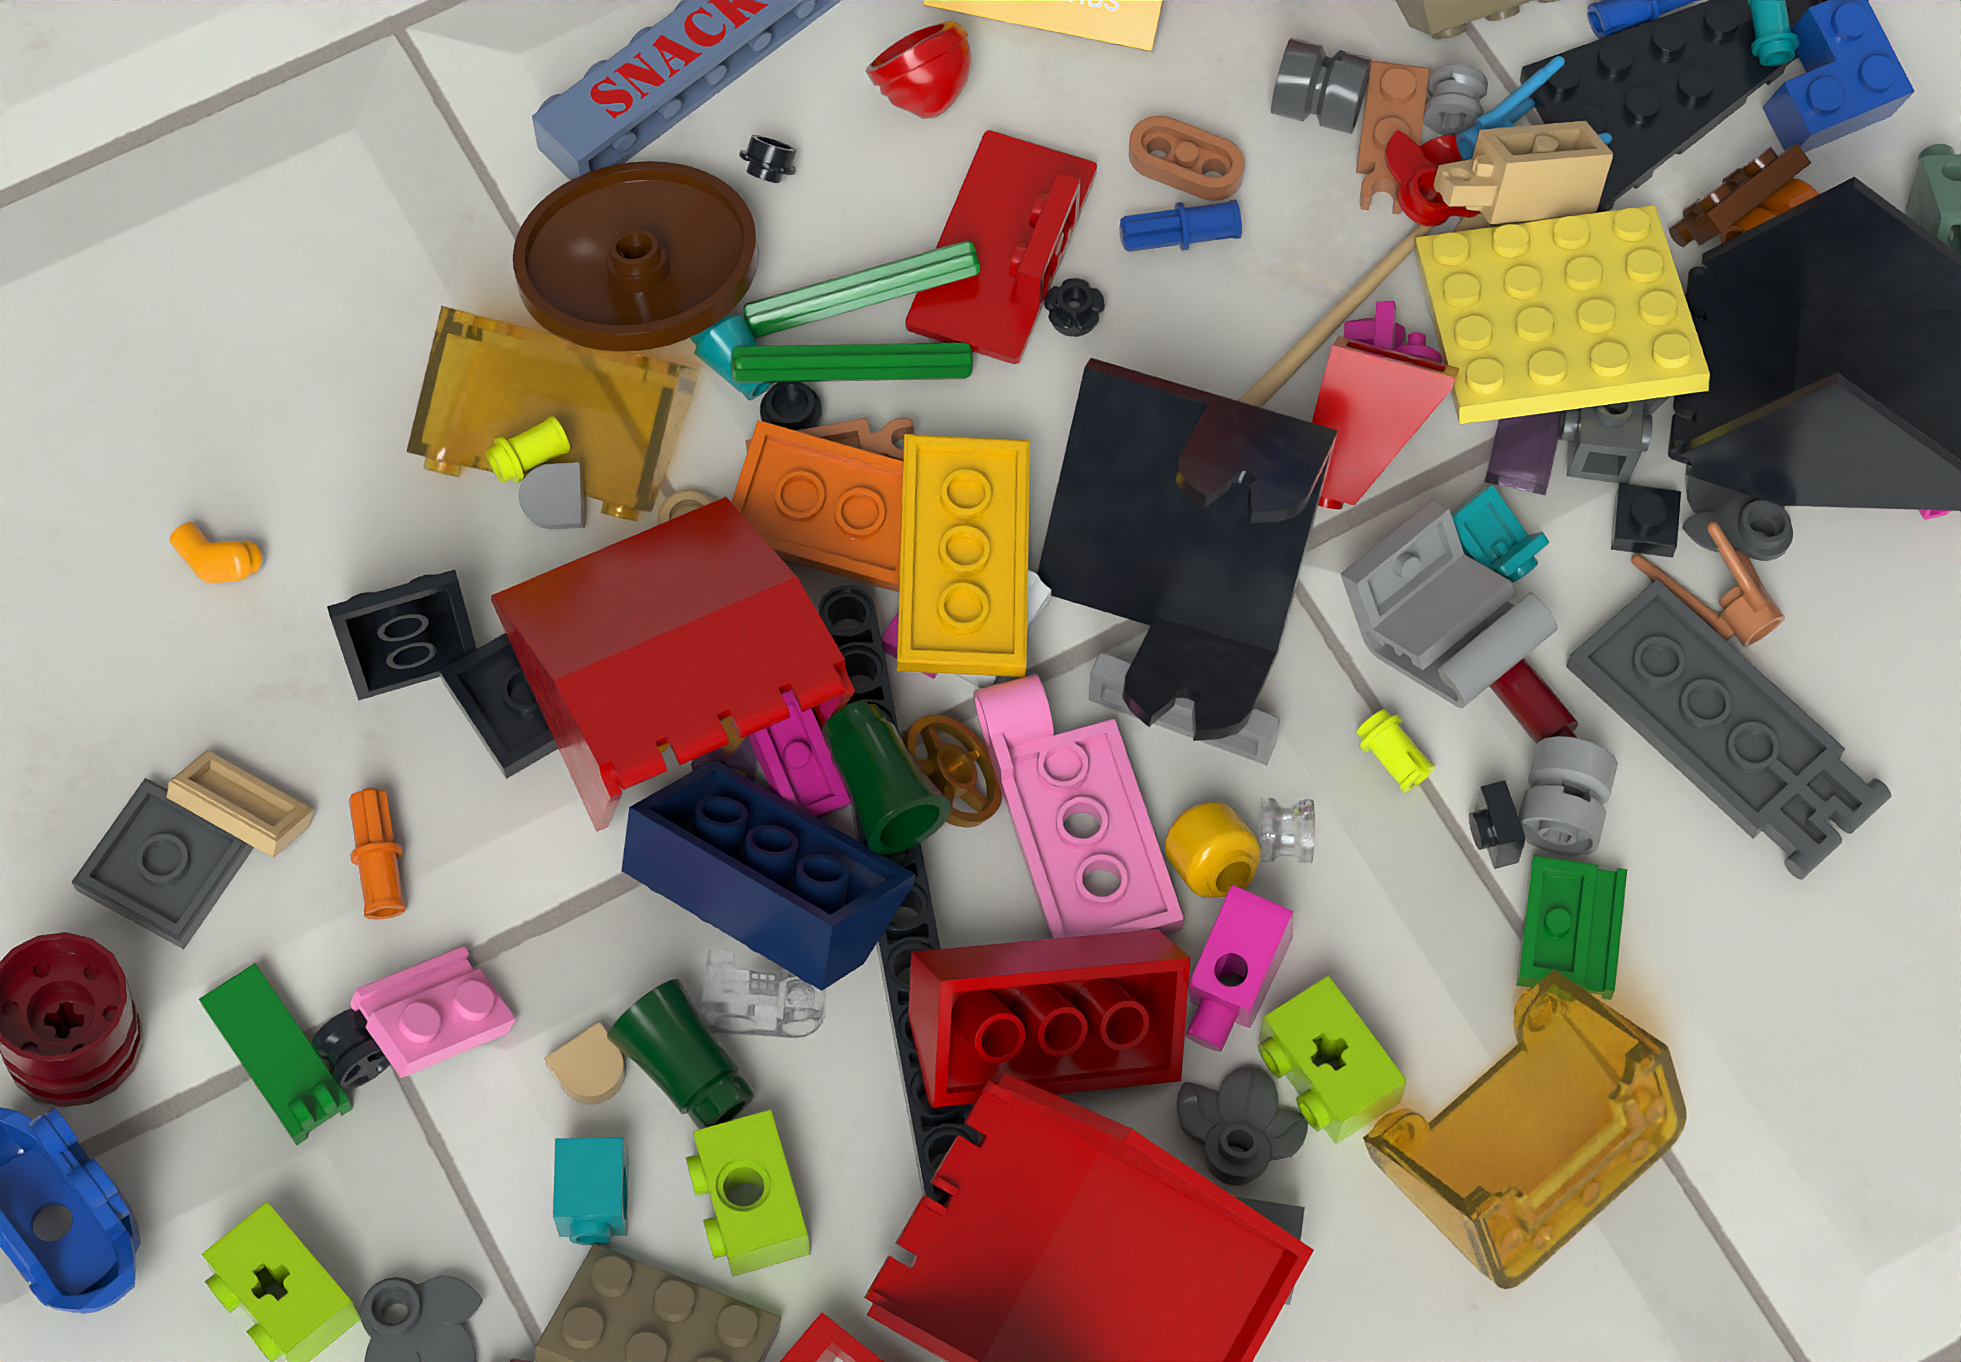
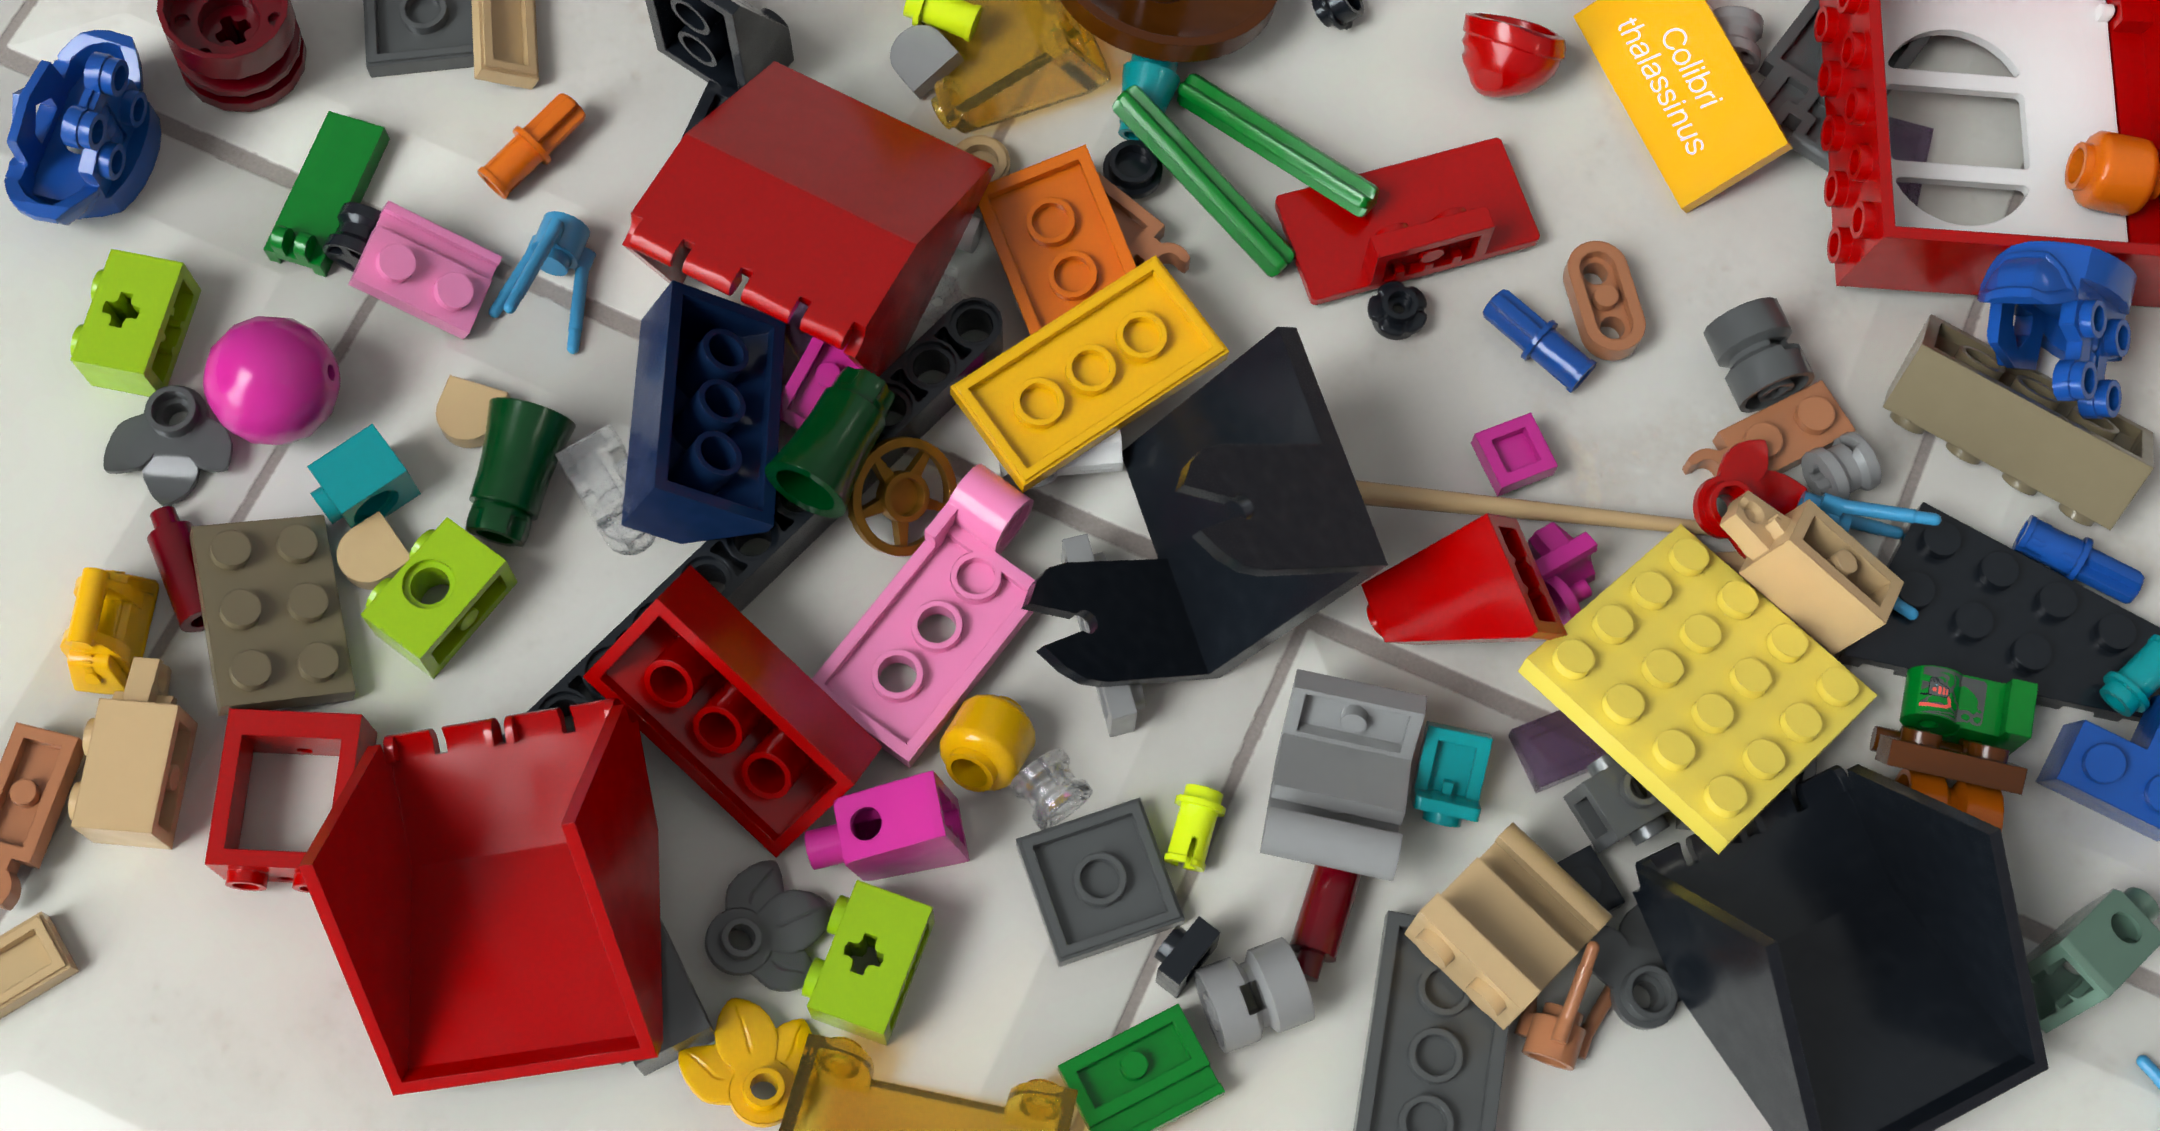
camera: 50 degrees right, 5 degrees up
none -> dark pink piece [203,316,341,445]
none -> tan tile [336,511,410,590]
none -> dark azure plant [489,211,596,354]
none -> yellow plate [678,997,816,1128]
none -> dark grey tile [1016,797,1185,967]
none -> tan piece [1404,822,1613,1030]
none -> dark pink plate [1471,412,1558,497]
none -> green leg [1899,665,2038,755]

